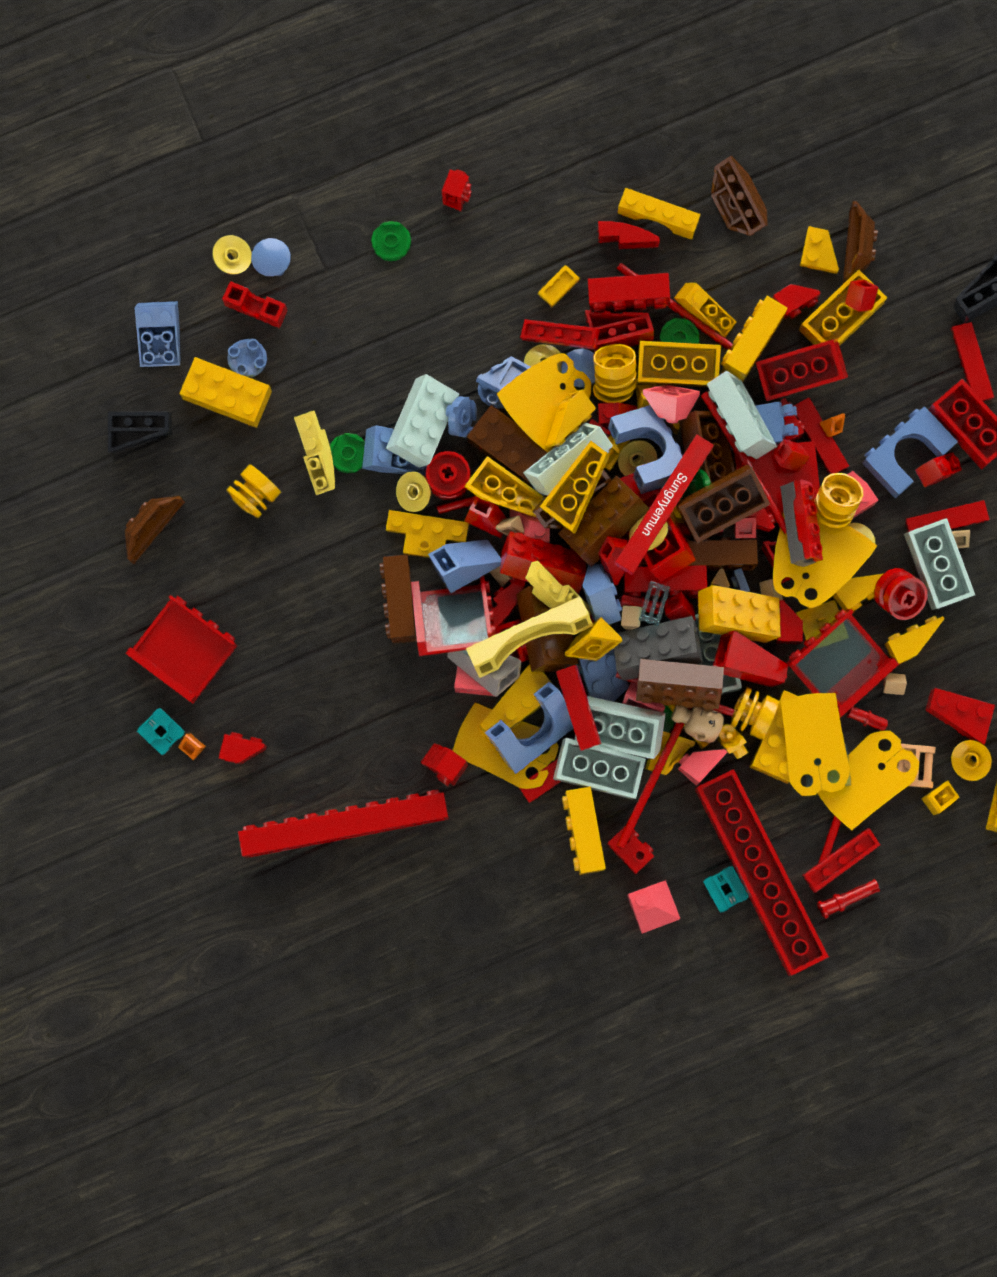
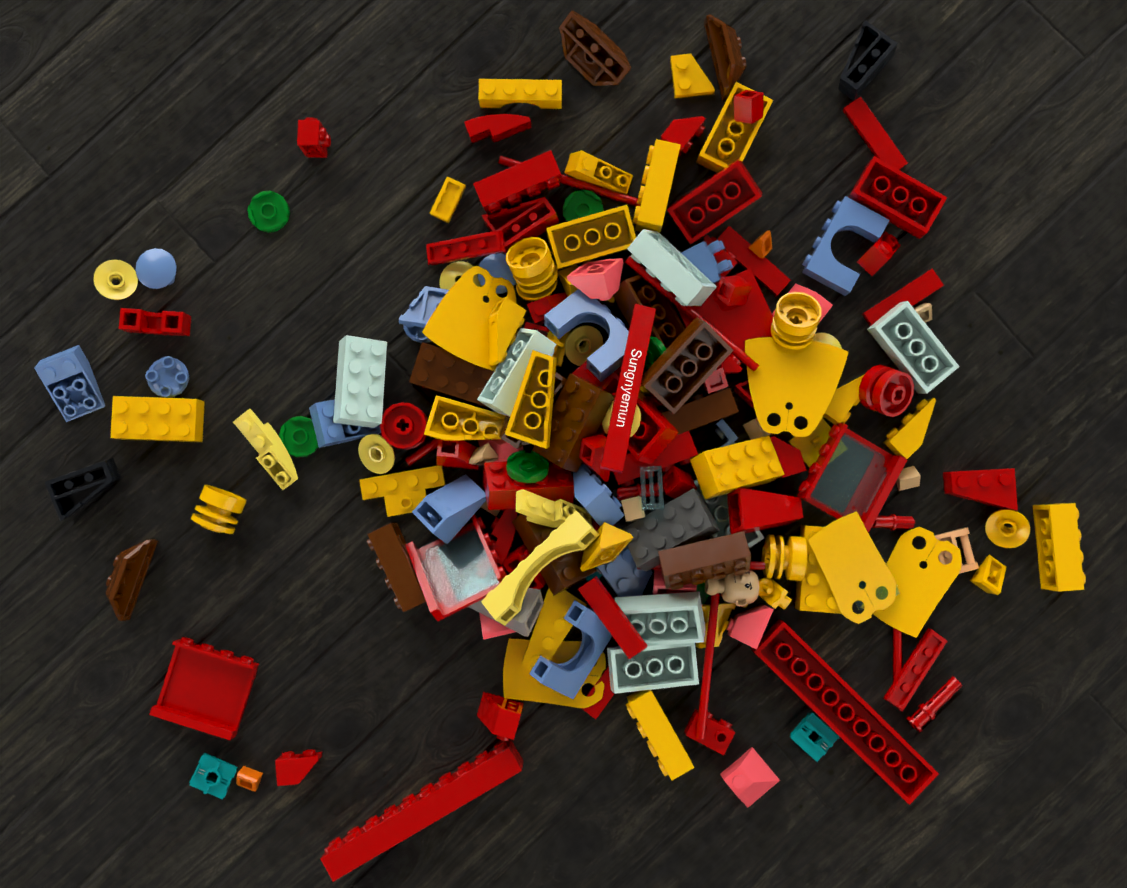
camera: 15 degrees left, 5 degrees up
medium blue plate [446,396,477,437] -> none
tan slope [710,569,730,588] -> none
red piece [780,479,823,567] -> none
none -> green tile [506,450,549,483]

